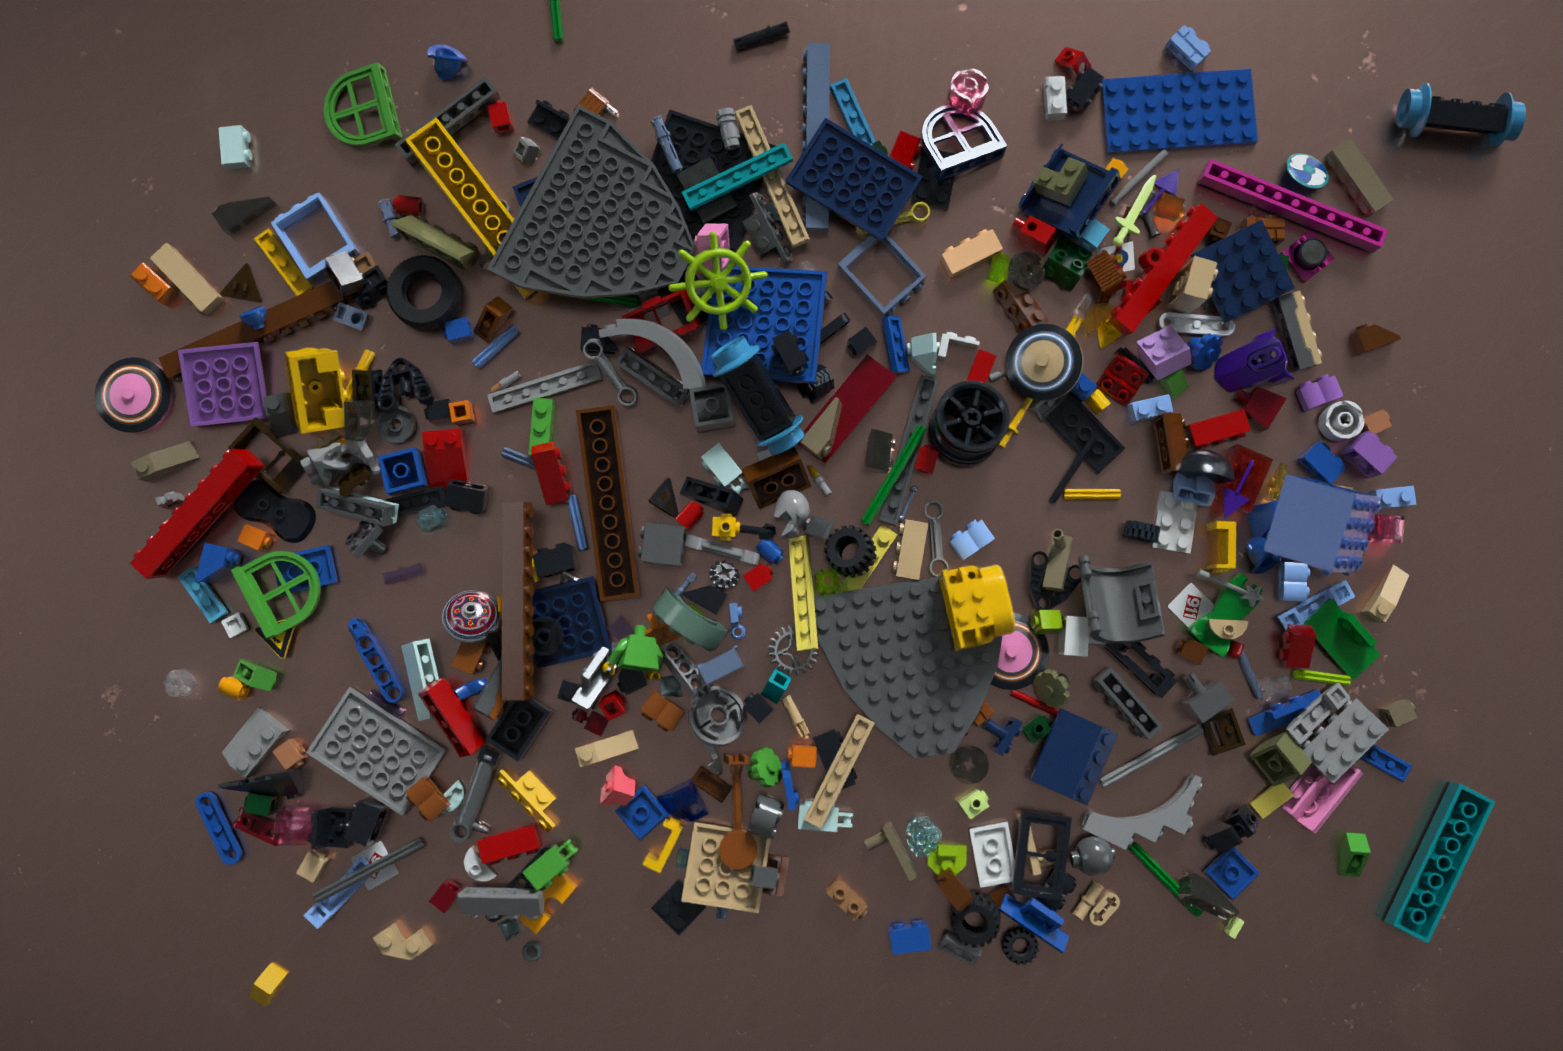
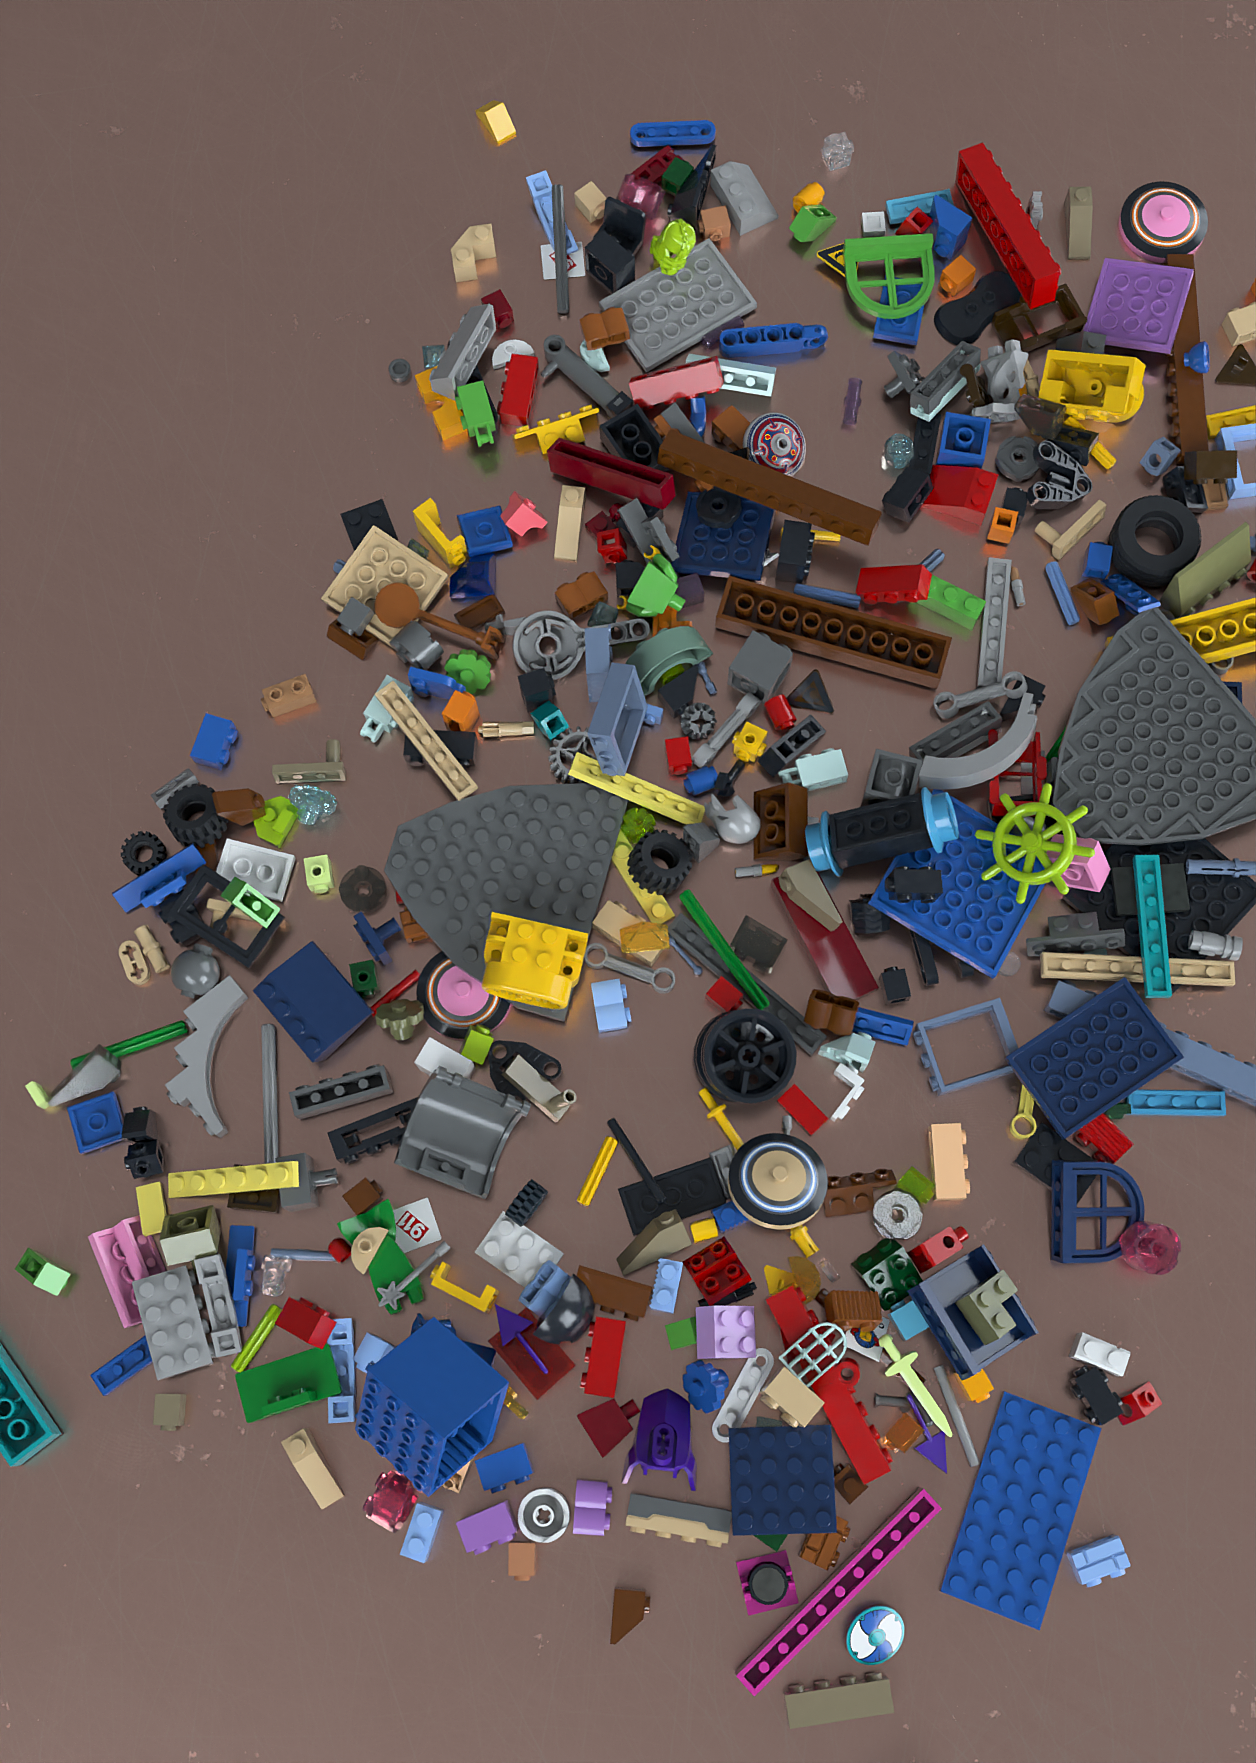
camera: 120 degrees right, 10 degrees down
none -> light yellow plate [168,1161,299,1198]
none -> bright green slope [221,877,280,928]
none -> dark red brick [547,437,676,510]
none -> sand blue window [587,662,648,776]
none -> dark tan slope [616,1209,692,1275]
none -> clear yellow slope [620,921,670,954]
none -> lime helmet [649,218,696,275]
none -> light aqua window [778,1322,847,1387]
none -> reddish brown brick [804,989,860,1036]
none -> red brick [895,206,933,236]
none -> tan piece [1035,499,1106,561]
none -> blue bracket [1100,574,1160,616]

